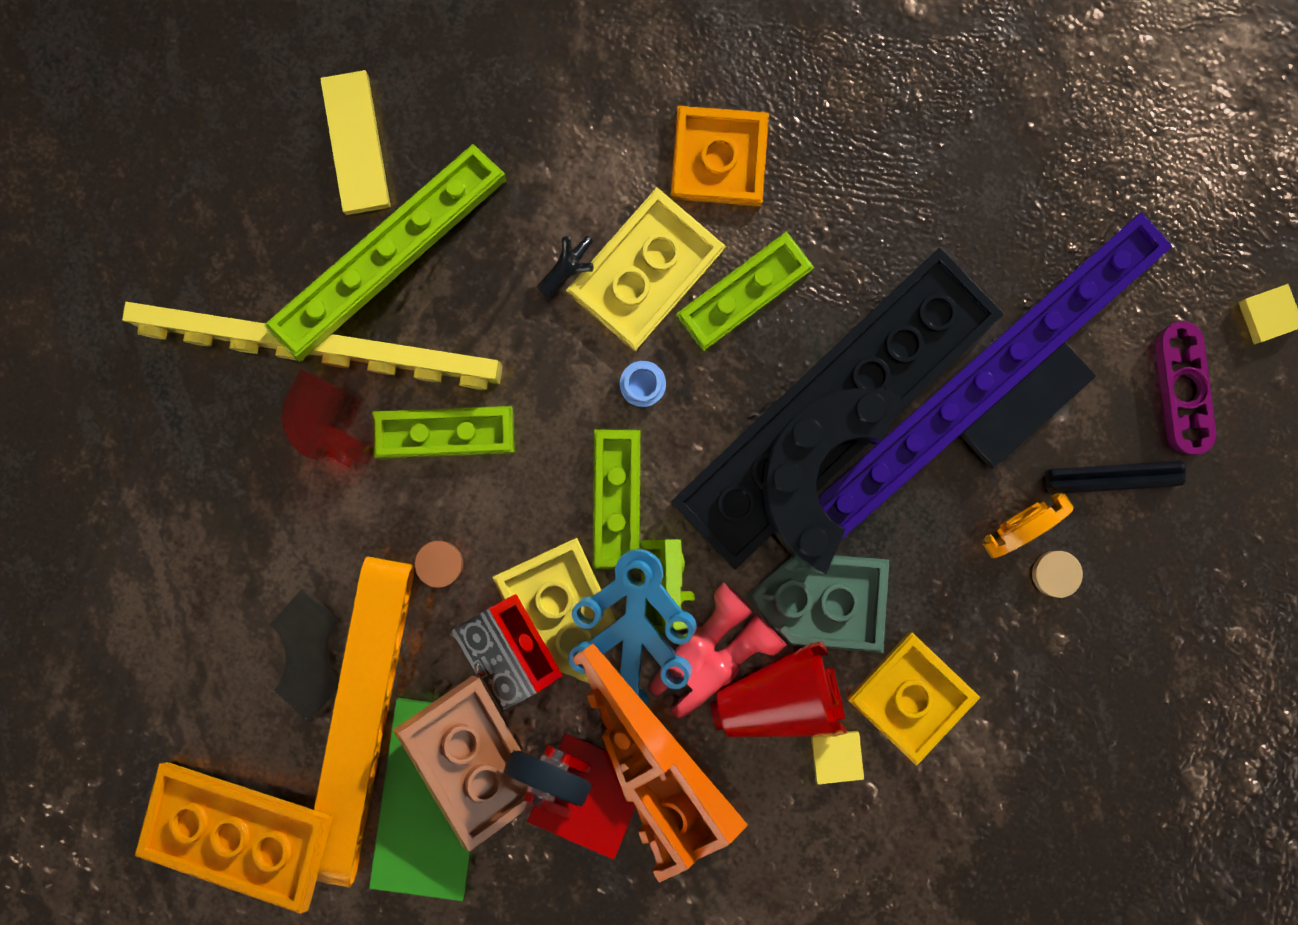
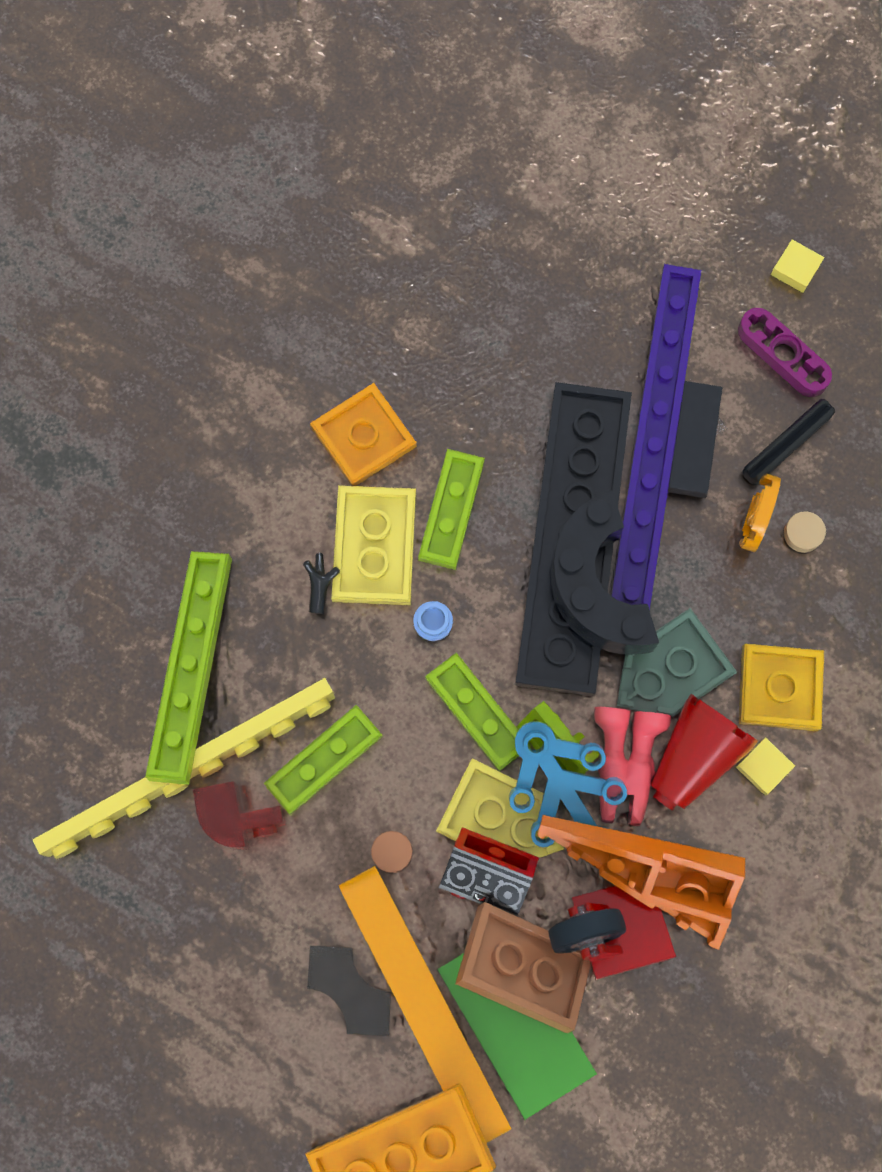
camera: 35 degrees left, 10 degrees down
light yellow tile [320,70,391,215] -> none

